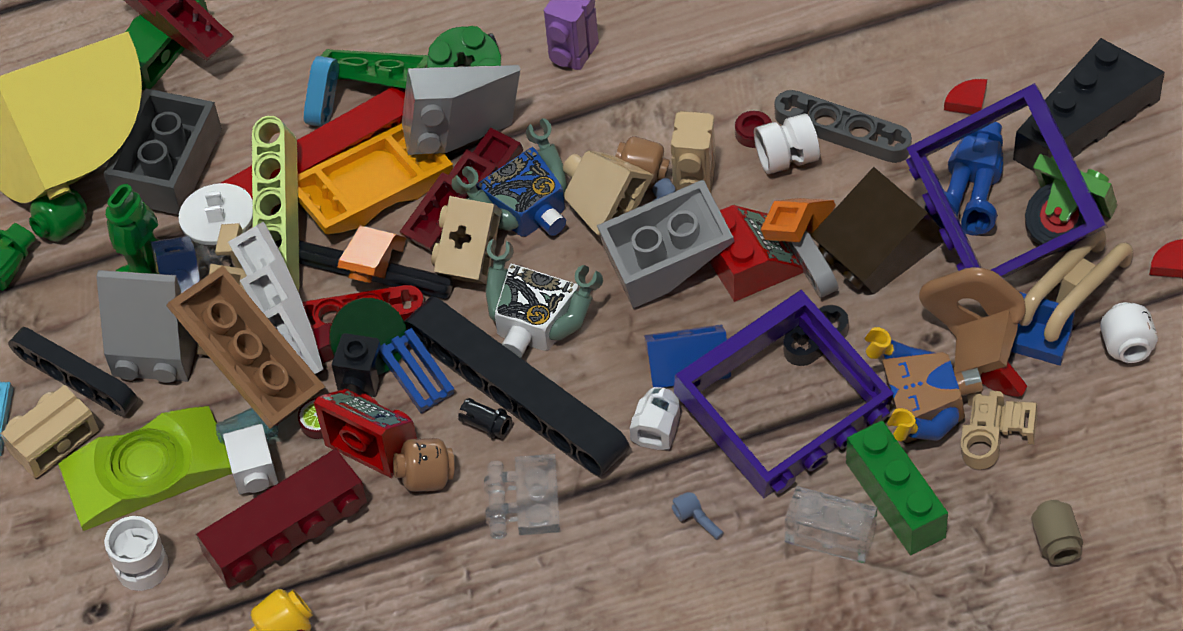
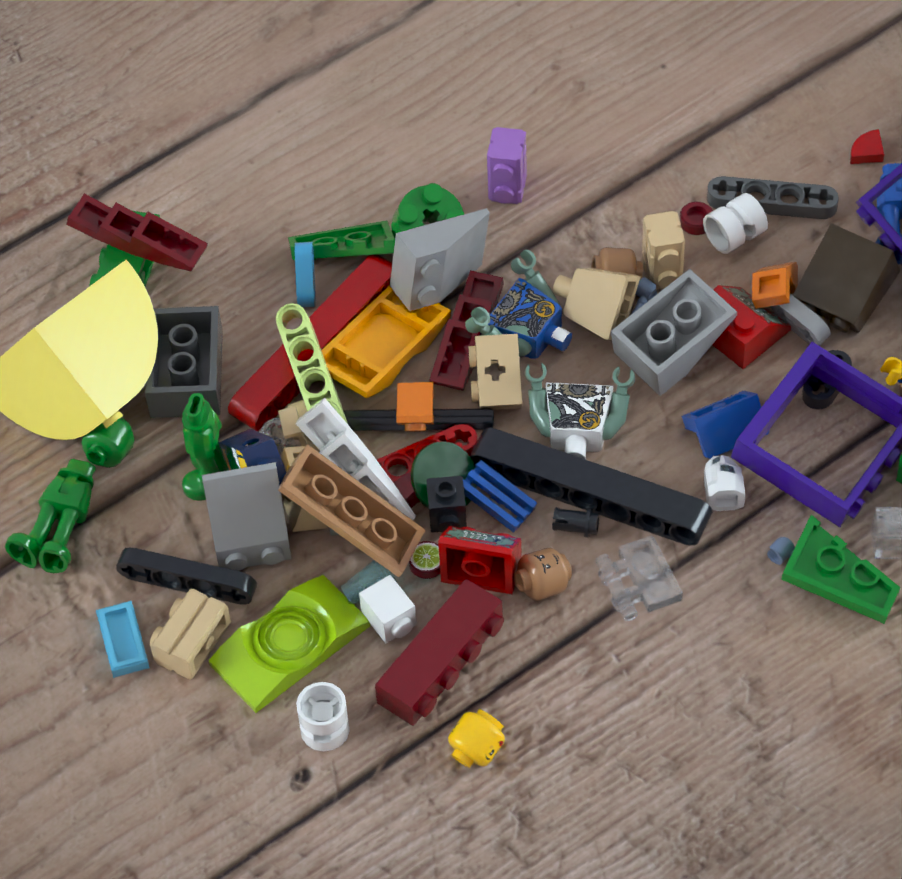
camera: 20 degrees left, 0 degrees up
white piece [179,183,253,245] -> none
none -> green wing [781,515,901,624]

